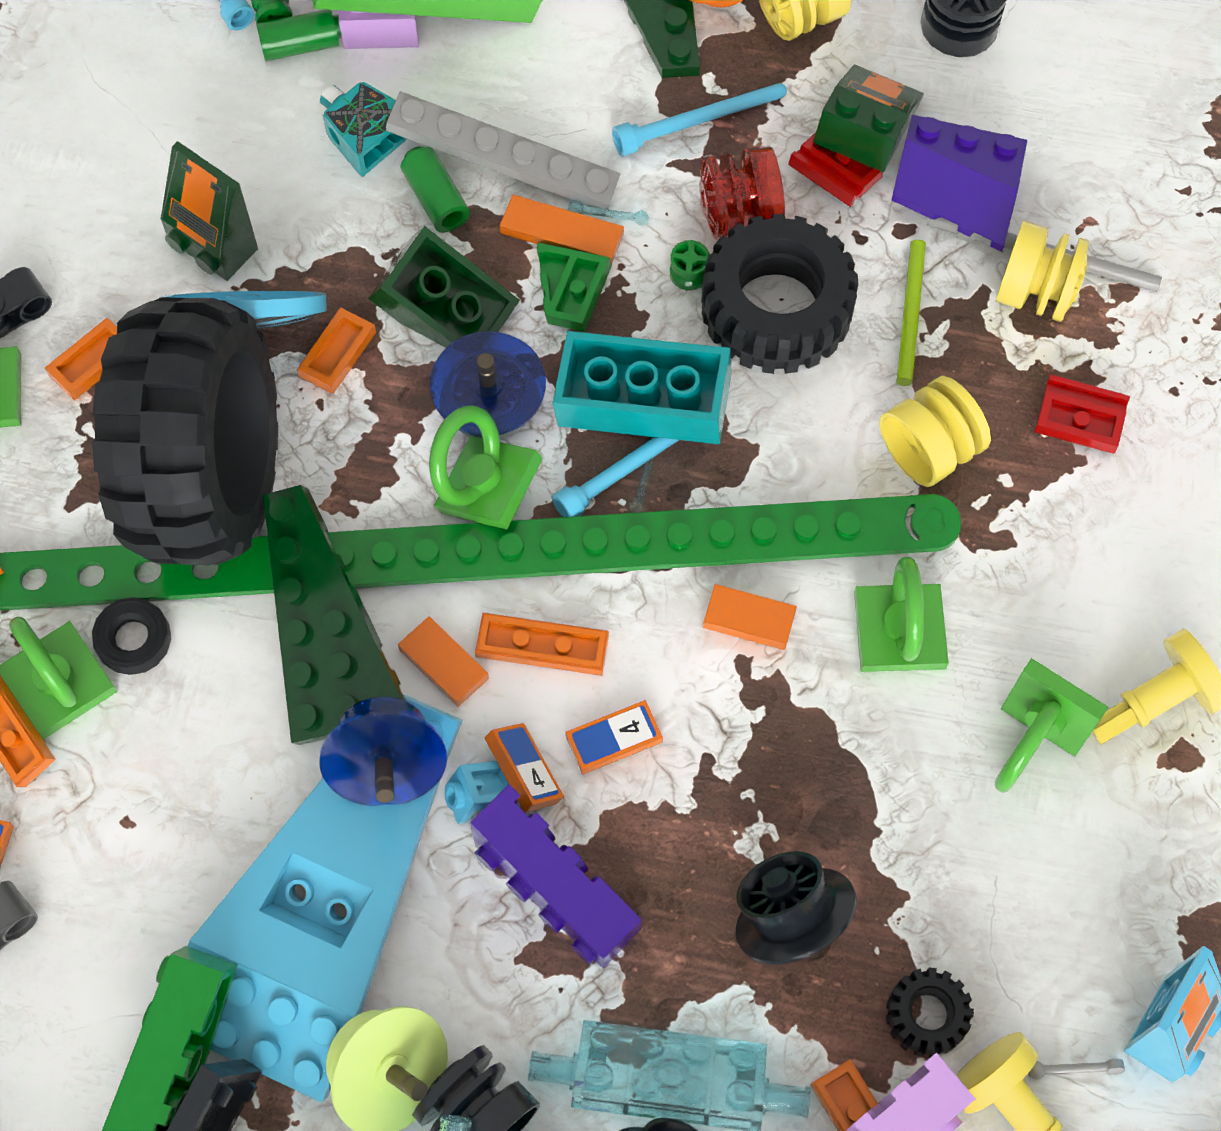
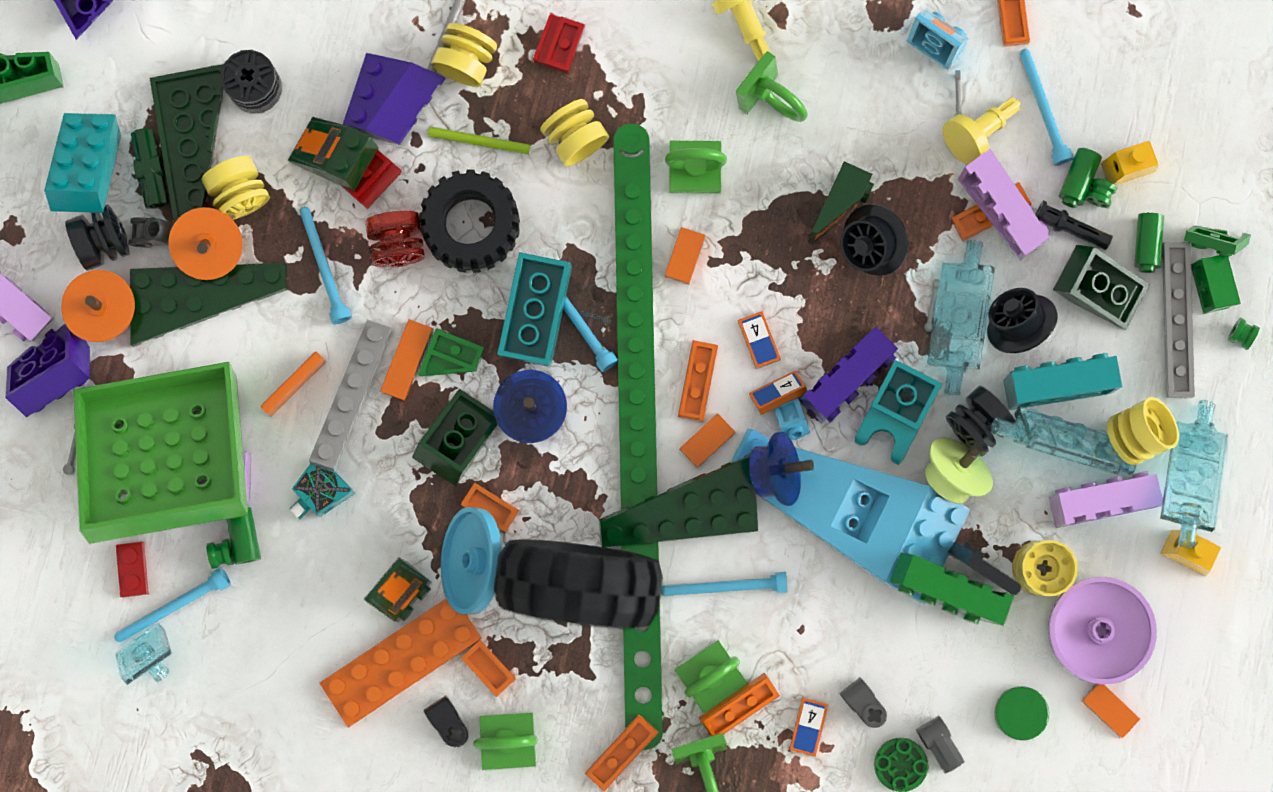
camera: 85 degrees left, 15 degrees up
black tyre [92,597,171,675] -> none
green brick [400,146,470,233] -> none
bright green tile [429,405,543,530] -> none
clear light blue hinge [568,201,649,226] -> none
green wheel [669,240,710,291] -> none
black tyre [885,967,974,1058] -> none
none -> orange tile [260,351,327,417]
none -> orange plate [319,599,482,728]
none -> medium azure piece [661,572,788,596]
none -> dark green slope [808,161,874,244]
none -> teal brick [855,360,942,465]
none -> light grey hinge [924,279,940,332]

